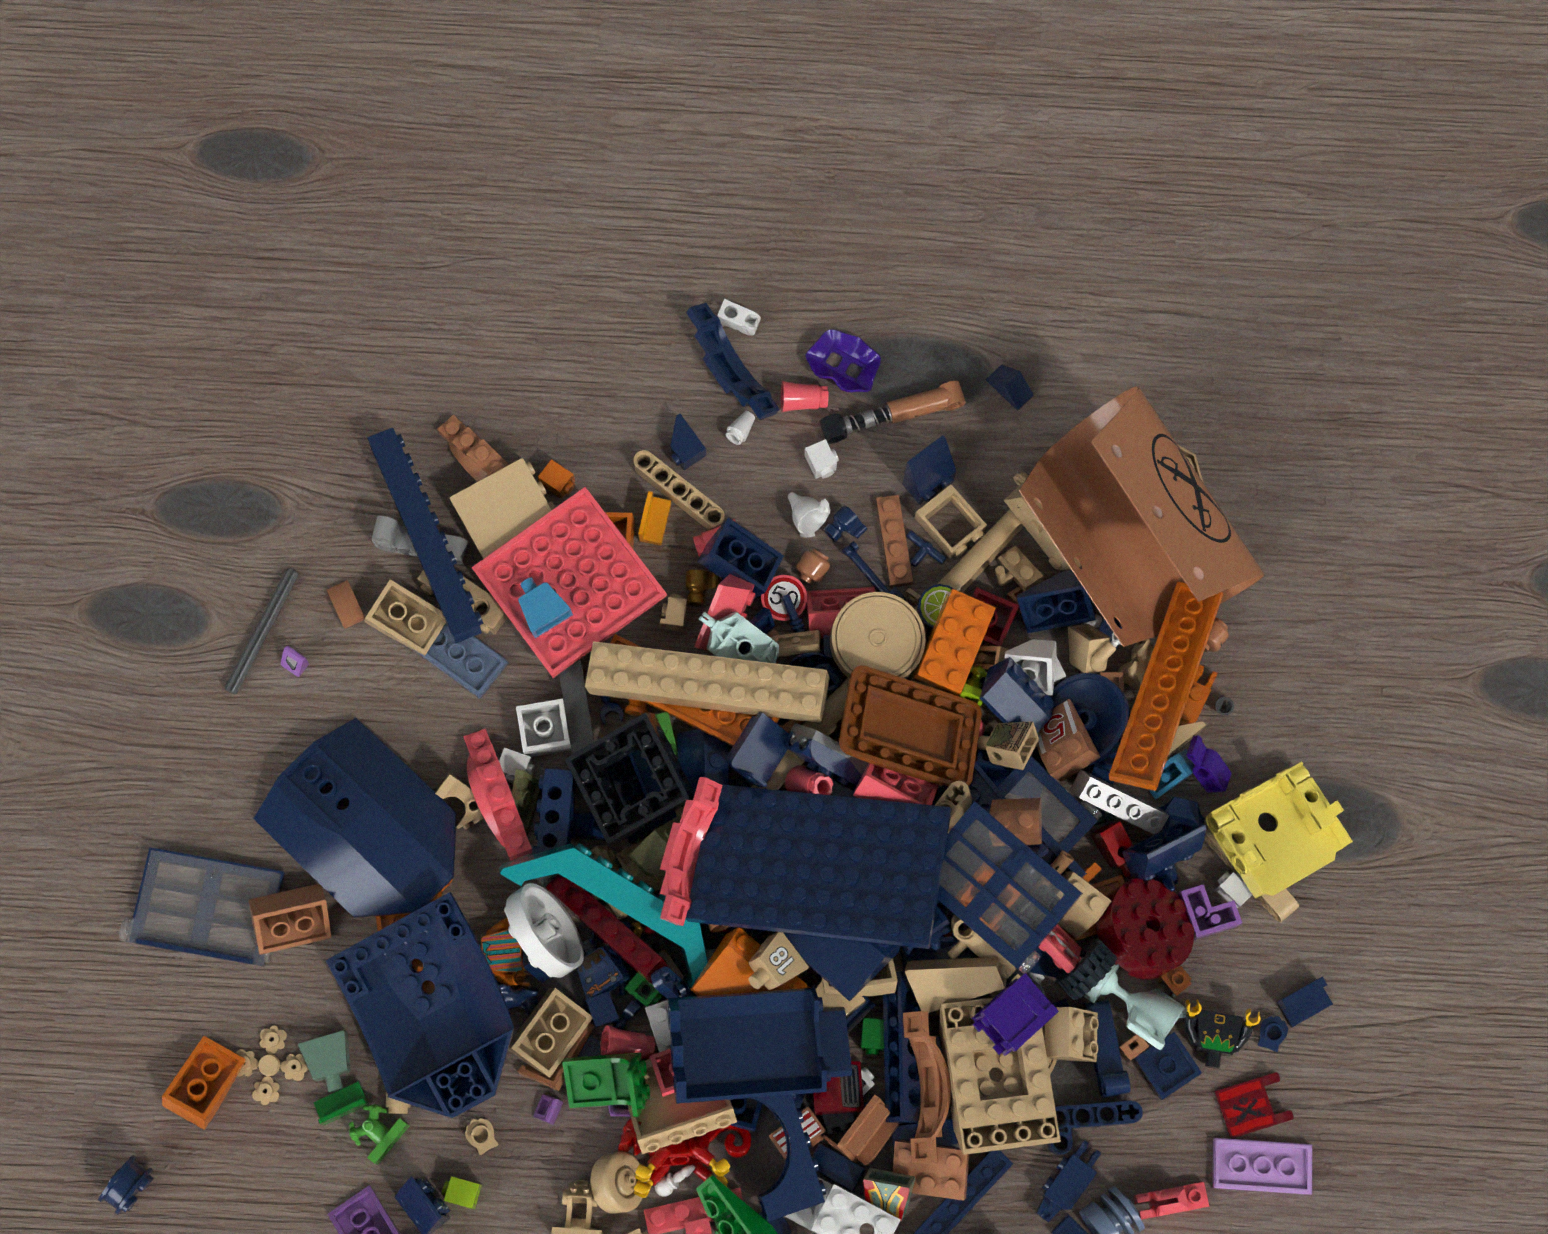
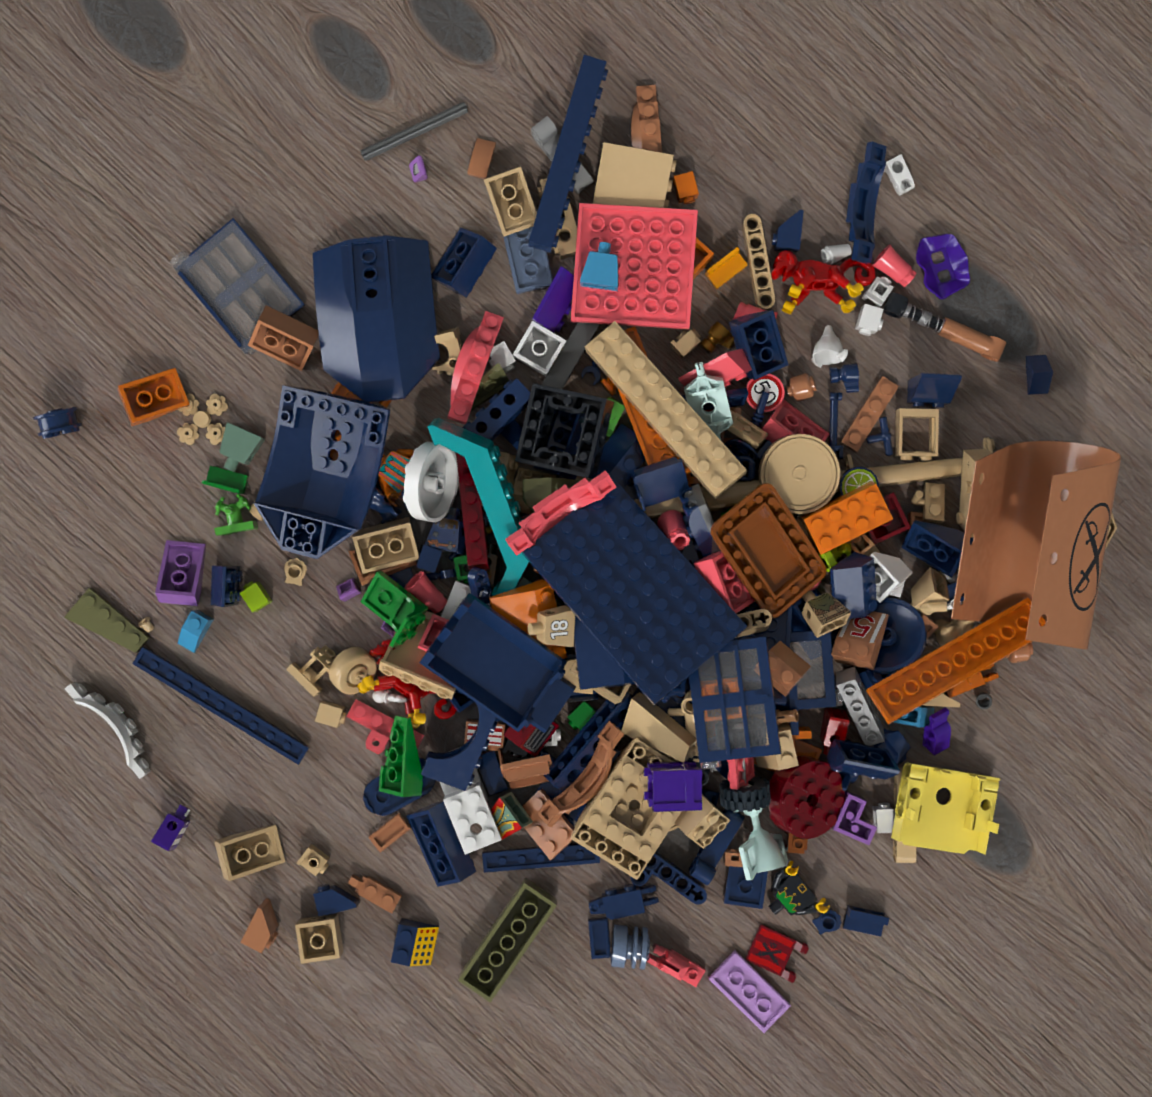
camera: 45 degrees right, 15 degrees up
none -> dark blue slope [431,227,497,298]
none -> dark purple slope [532,267,574,334]
none -> red animal [771,250,876,314]
none -> white window [861,276,894,308]

